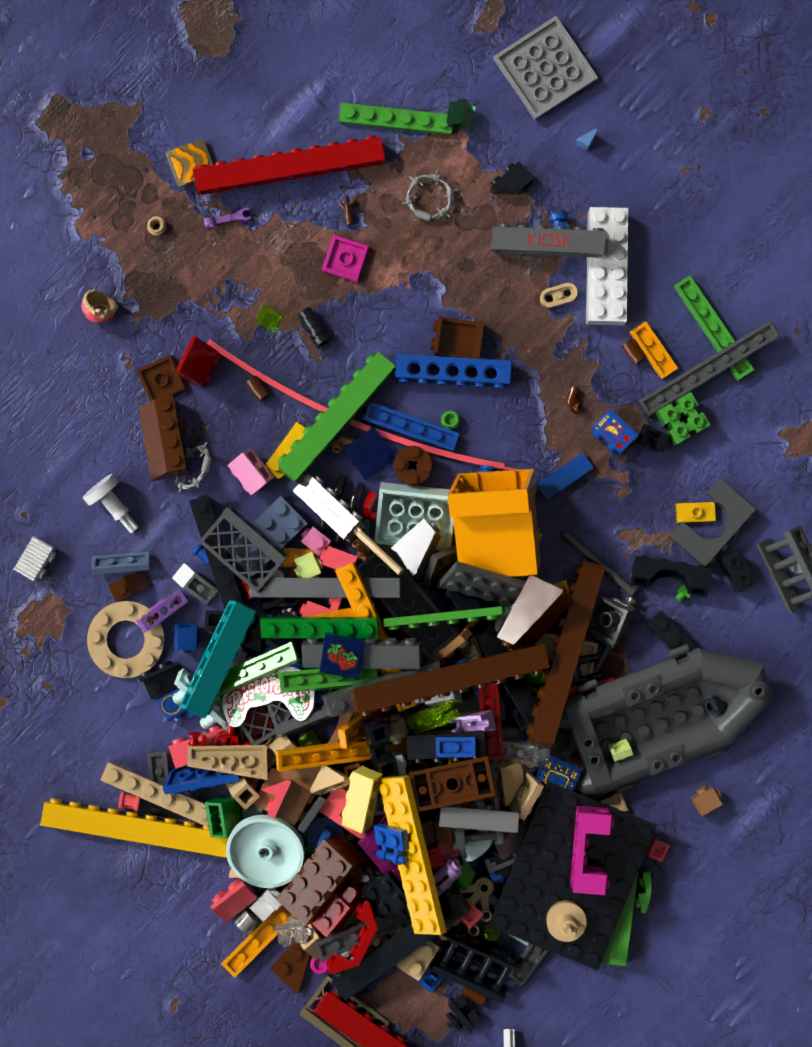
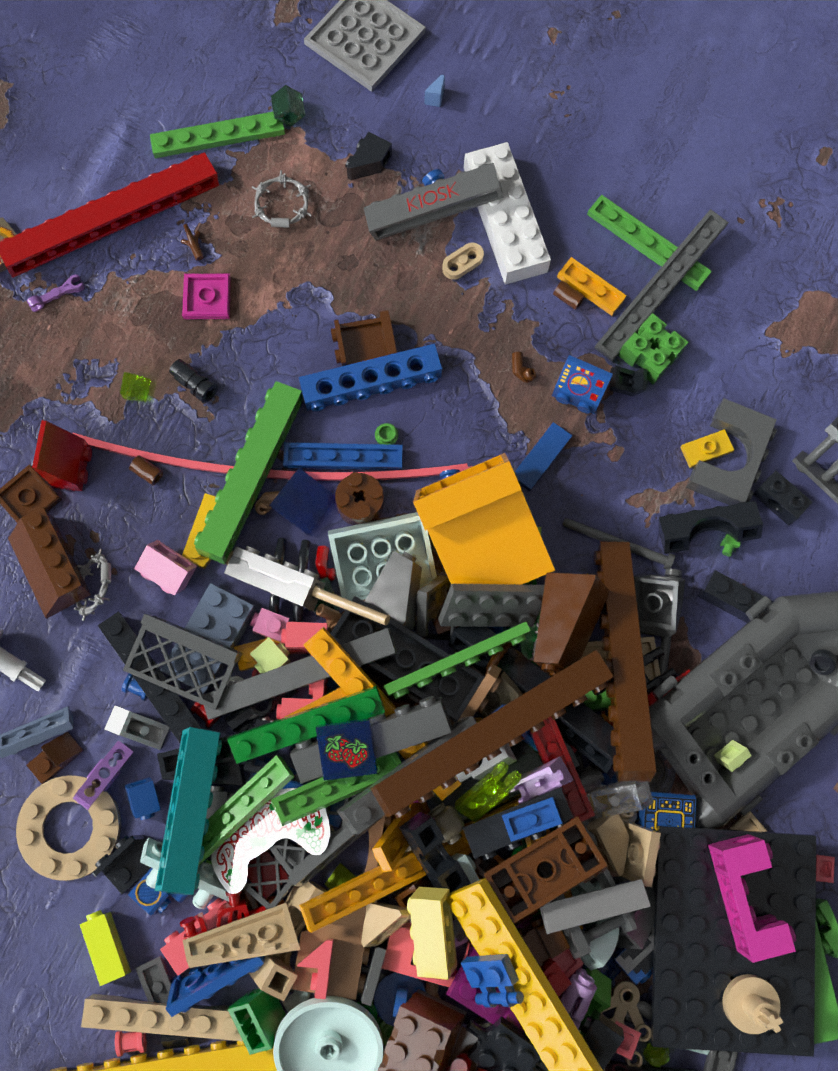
camera: 20 degrees left, 10 degrees down
none -> neon yellow brick [79,910,131,986]

